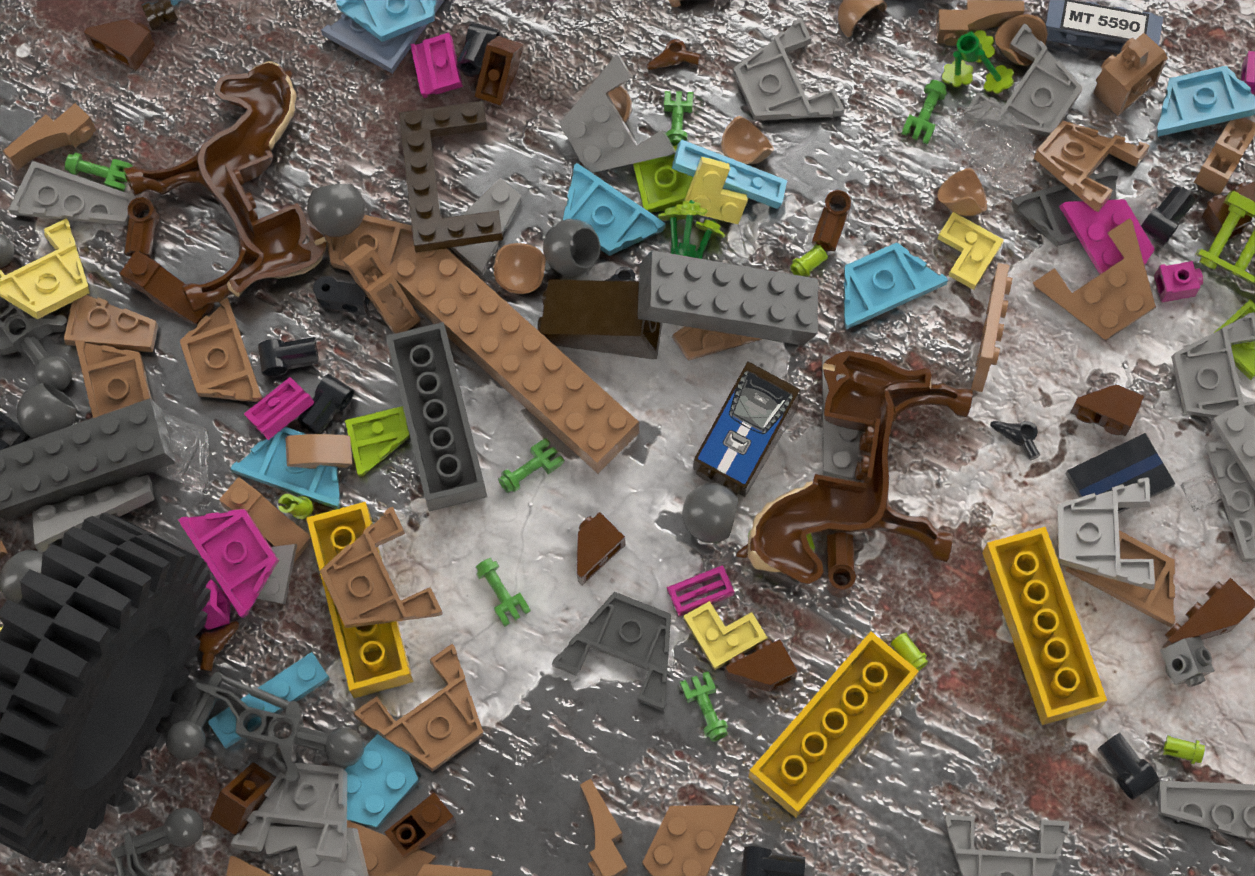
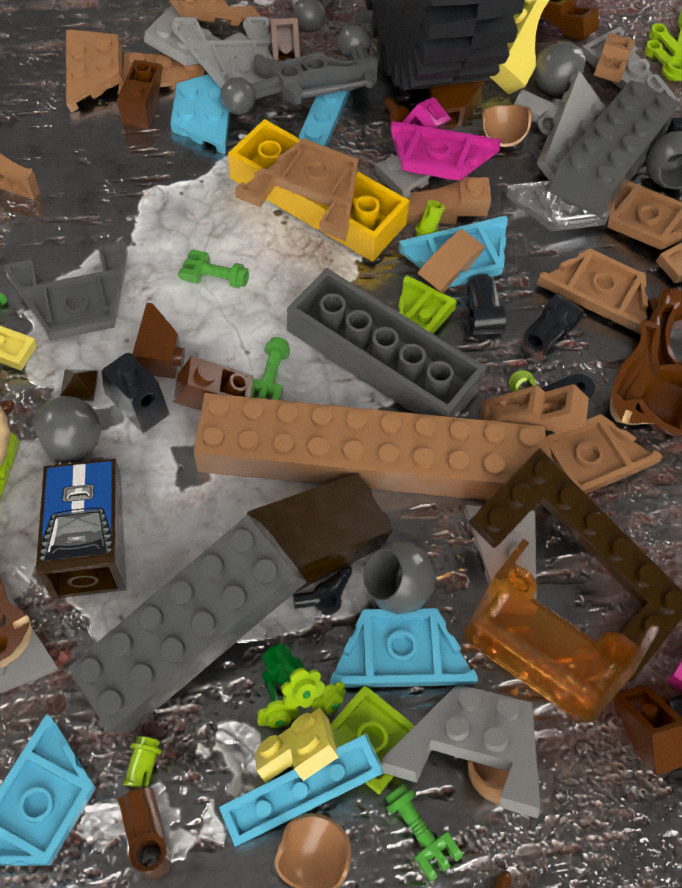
camera: 135 degrees right, 10 degrees down
dark pink plate [244,377,315,440] -> none
dark grey helmet [307,184,365,237] -> none
medium nougat wing [354,644,483,772] -> none
medium nougat helmet [494,243,546,294] -> none
dark pink tile [667,565,735,617] -> none
none -> dark brown slope [60,369,98,401]
none -> black torso [101,353,170,434]
none -> reddish brown slope [173,356,253,411]
none -> clear orange windscreen [465,539,659,722]
none -> lime pin [509,370,536,392]

